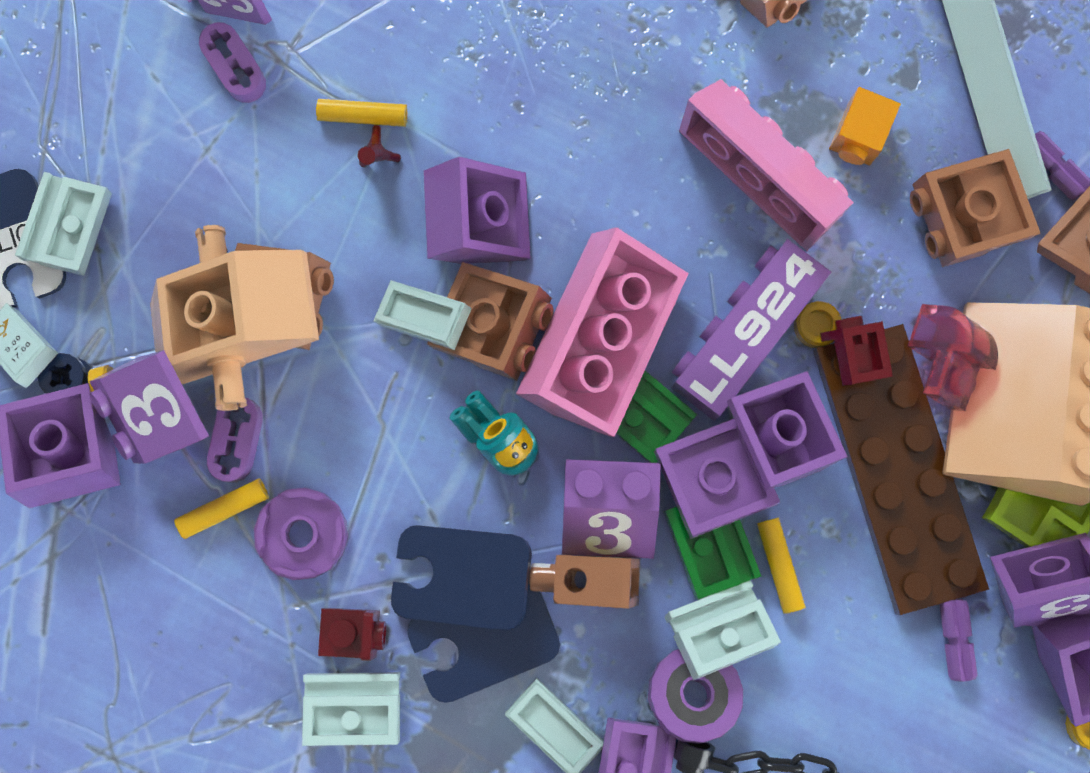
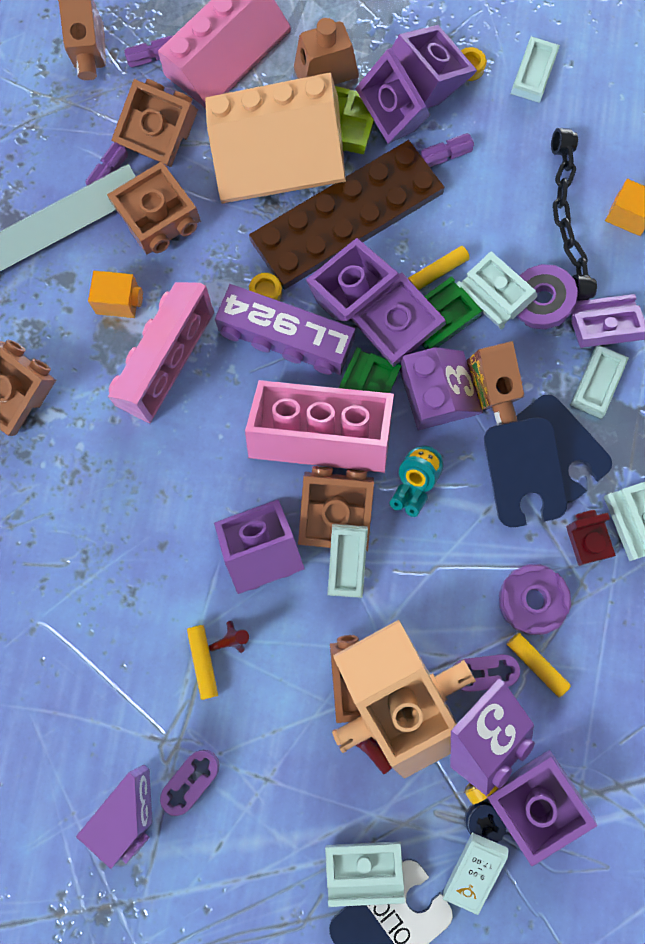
camera: 110 degrees left, 5 degrees down
dark red bracket [820,316,893,386] -> none
clear pink brick [908,304,998,411] -> none

